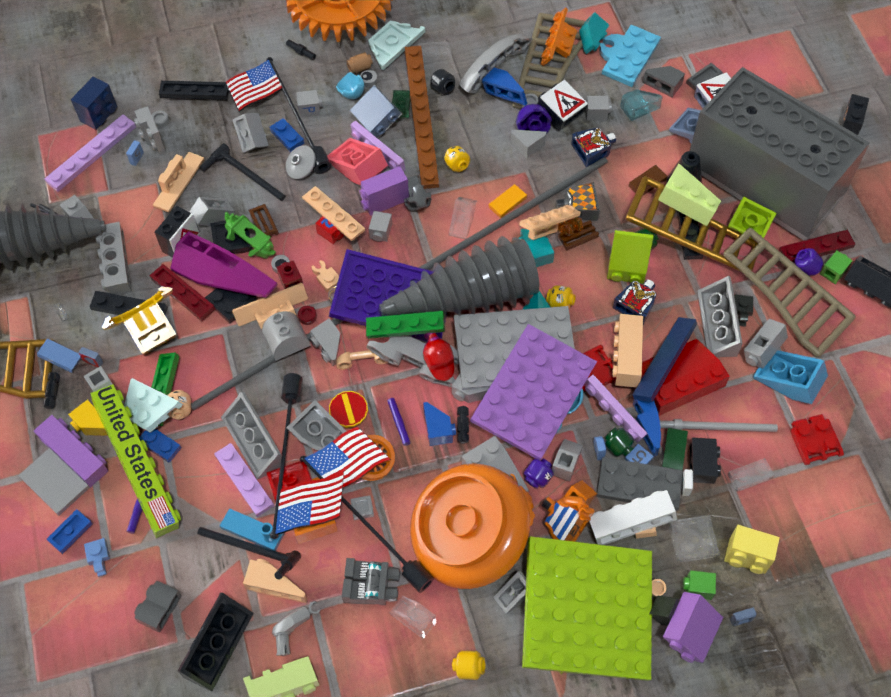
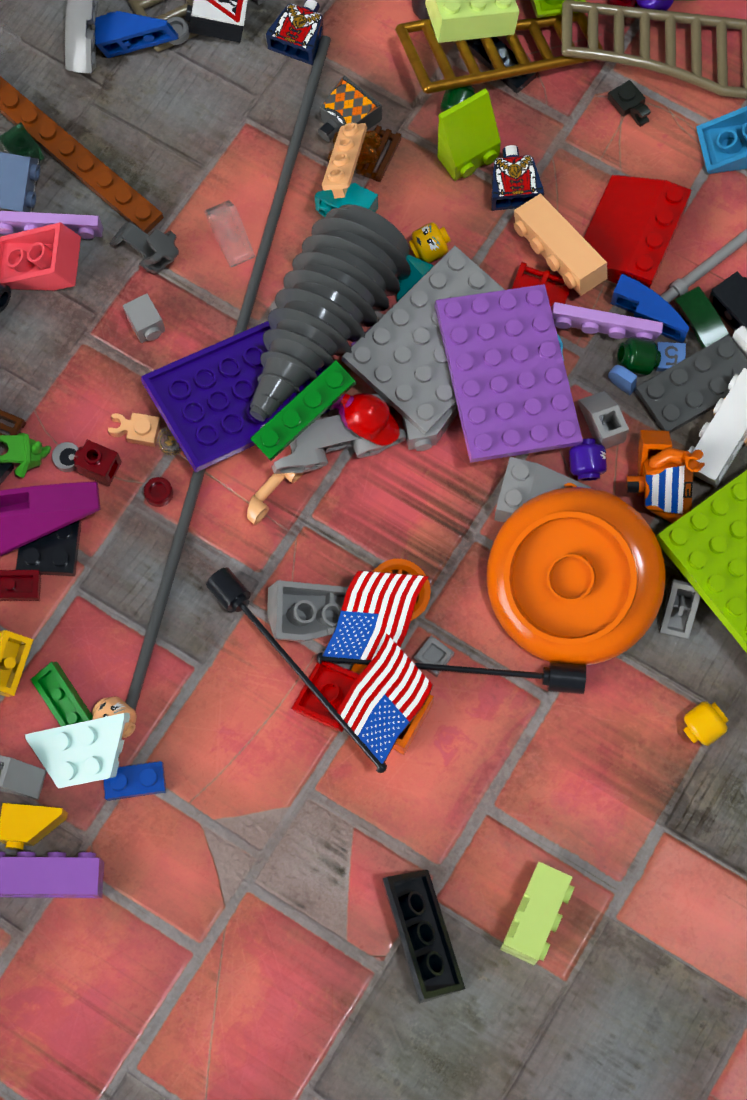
camera: 40 degrees left, 10 degrees up
light grey tile [18,448,90,516] -> none
blue plate [46,509,92,554] -> none
medium blue plate [84,538,110,577] -> none
lime brick [90,384,181,538] -> none
dark purple piece [126,499,143,534] -> none
dark grey brick [134,581,182,633] -> none
black bar [197,527,301,580] -> none
lavender plate [214,443,274,517] -> none
dark azure piece [220,508,285,551] -> none
light grey slope [221,392,282,479] -> none
light nougat bracket [232,283,308,329] -> none
light nougat slope [243,559,308,603] -> none
light grey brick [262,311,311,361] -> none
light grey arm [272,601,321,656] -> none
light nougat bracket [302,186,365,241] -> none
light grey slope [310,318,340,366] -> none
red brick [315,216,344,244] -> none
red piece [329,391,368,428] -> none
dark grey hips [342,558,401,605] -> none
medium lavender brick [359,166,409,216] -> none
dark purple piece [387,398,411,446] -> none
clear slope [389,596,436,639] -> none
blue slope [423,402,456,446] -> none
black head [430,69,455,94] -> none
yellow head [444,146,470,172] -> none
black axle [457,406,469,444] -> none
light orange tile [489,184,527,218] -> none
light grey slope [510,130,546,158] -> none
dark purple cylinder [516,104,552,134] -> none
reddish brown tile [628,165,668,195] -> none
dark blue tile [633,317,697,402] -> none
light grey slope [697,276,743,357] -> none
light grey brick [744,319,788,369] -> none

